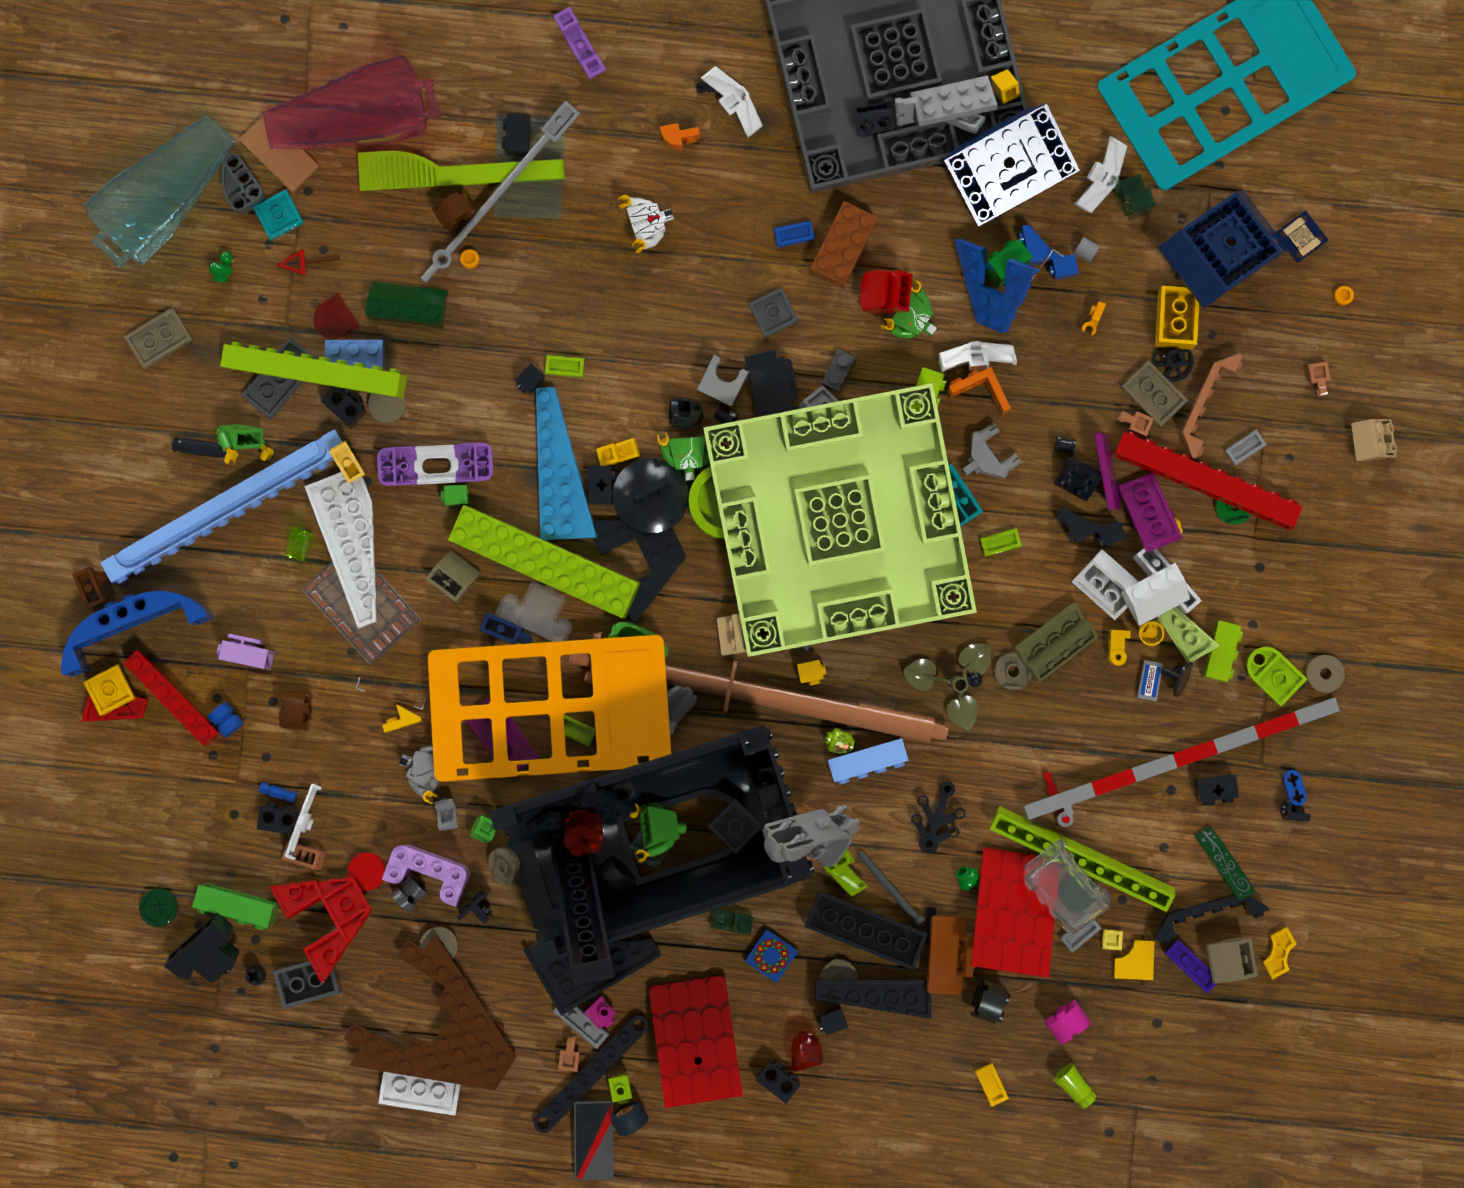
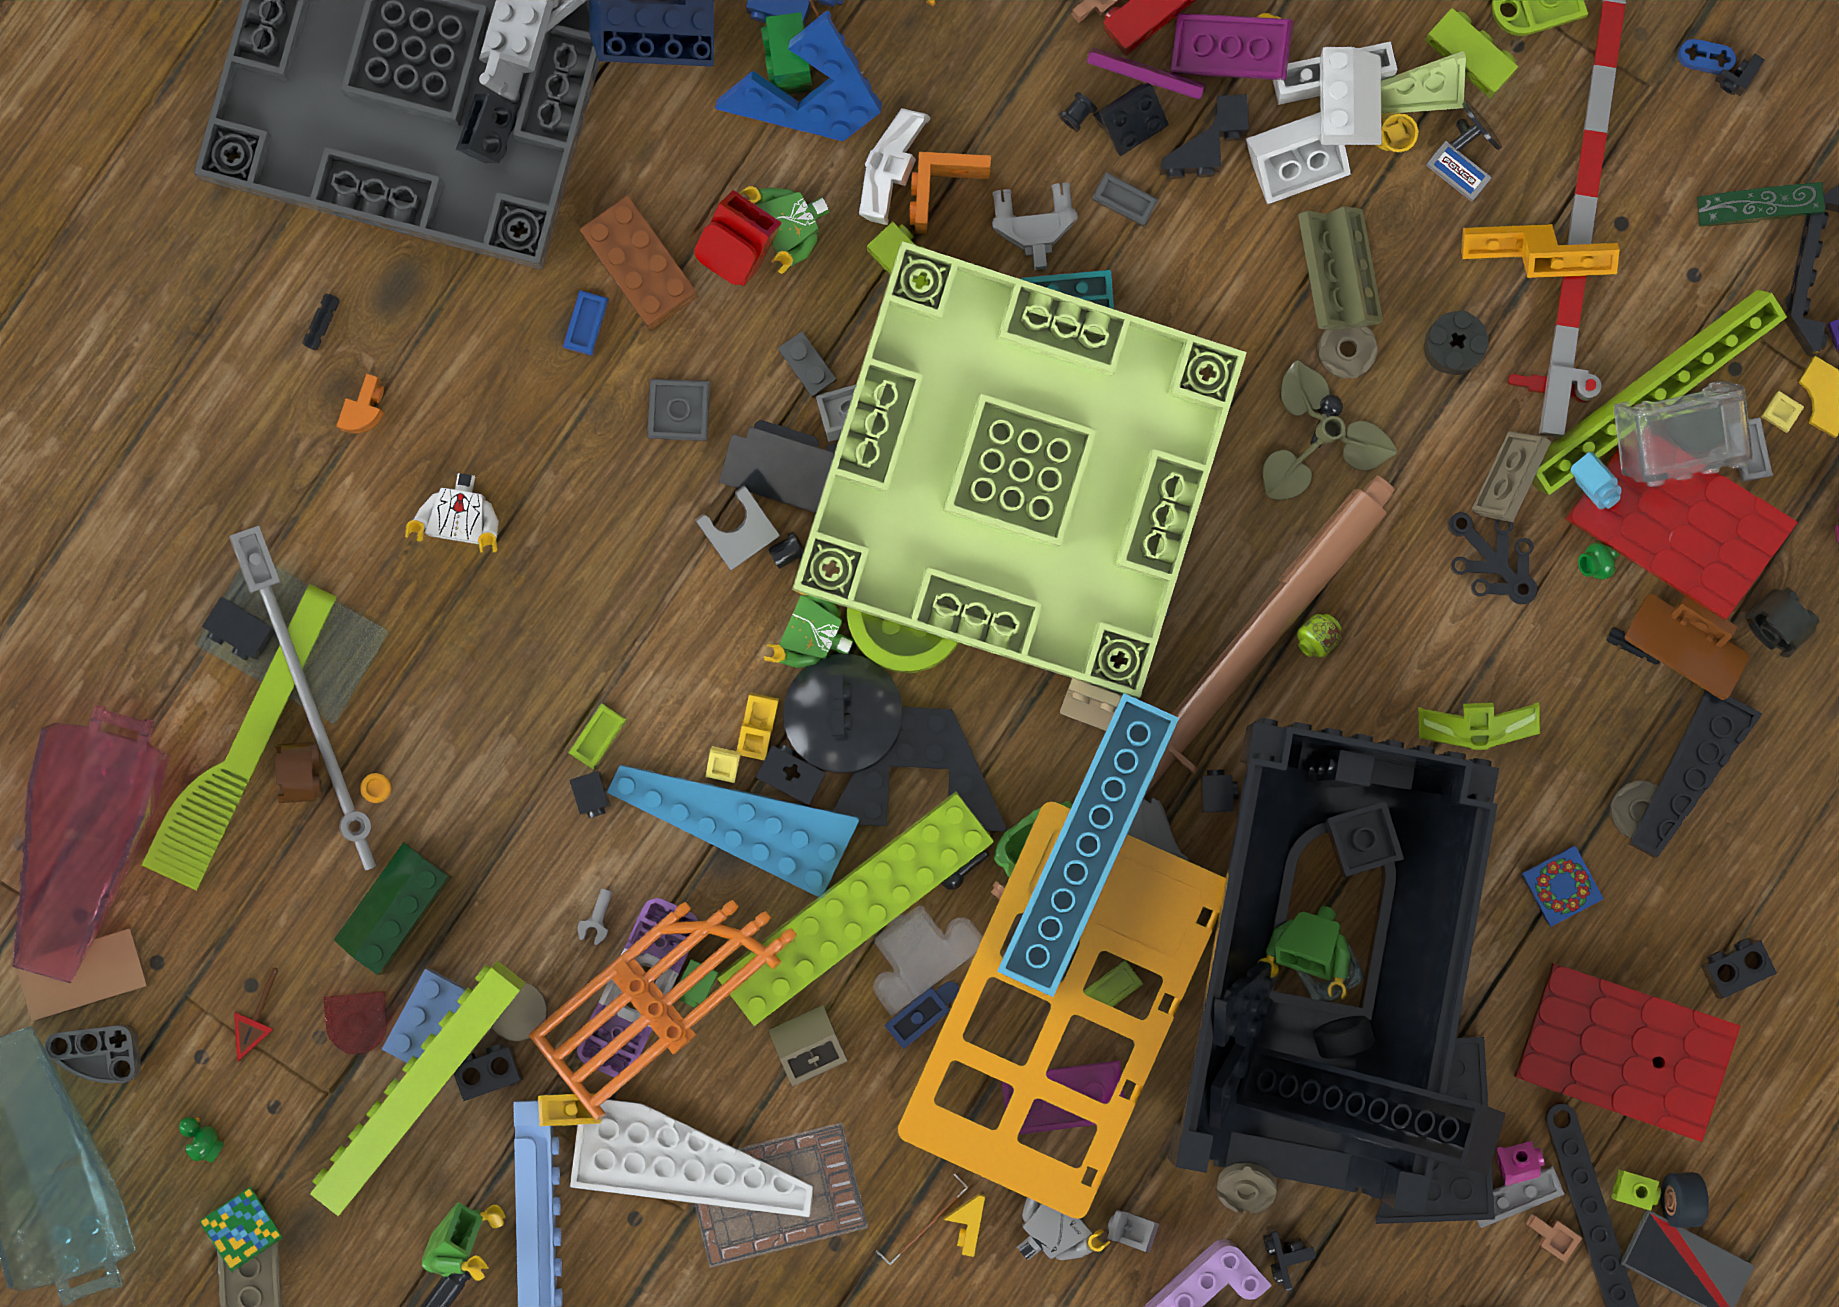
camera: 60 degrees left, 0 degrees up
dark grey tile [241,337,318,420] -> none
teal tile [253,189,304,241] -> none
clear neon green slope [286,526,314,562] -> none
bright green brick [468,815,496,844] -> none
medium lavender slope [553,7,606,79] -> none
clear red brick [564,810,604,856] -> none
black piece [668,397,704,429] -> none
white plate [701,66,763,138] -> none
clear green slope [710,909,754,935] -> none
light grey piece [763,804,860,867] -> none
clear red piece [790,1031,823,1072] -> none
yellow brick [797,660,826,686] -> none
black brick [804,890,928,970] -> none
black brick [817,1006,848,1036] -> none
light blue brick [827,738,909,785] -> none
dark grey bar [858,851,925,928] -> none
lime tile [979,528,1022,557] -> none
yellow leg [1108,630,1131,666] -> none
black brick [1194,775,1239,806] -> none
none -> tile [199,1187,283,1272]
none -> orange piece [528,900,797,1121]
none -> light grey bar [578,888,613,945]
none -> light yellow tile [705,746,741,783]
none -> black bar [941,848,990,890]
none -> medium azure brick [997,693,1179,997]
none -> dark grey tile [1092,172,1158,227]
none -> black brick [1200,769,1238,813]
none -> pearl dark grey brick [1424,311,1488,375]
none -> light orange bracket [1461,224,1620,278]
none -> dark tan tile [1472,431,1551,522]
none -> medium azure brick [1571,452,1622,509]

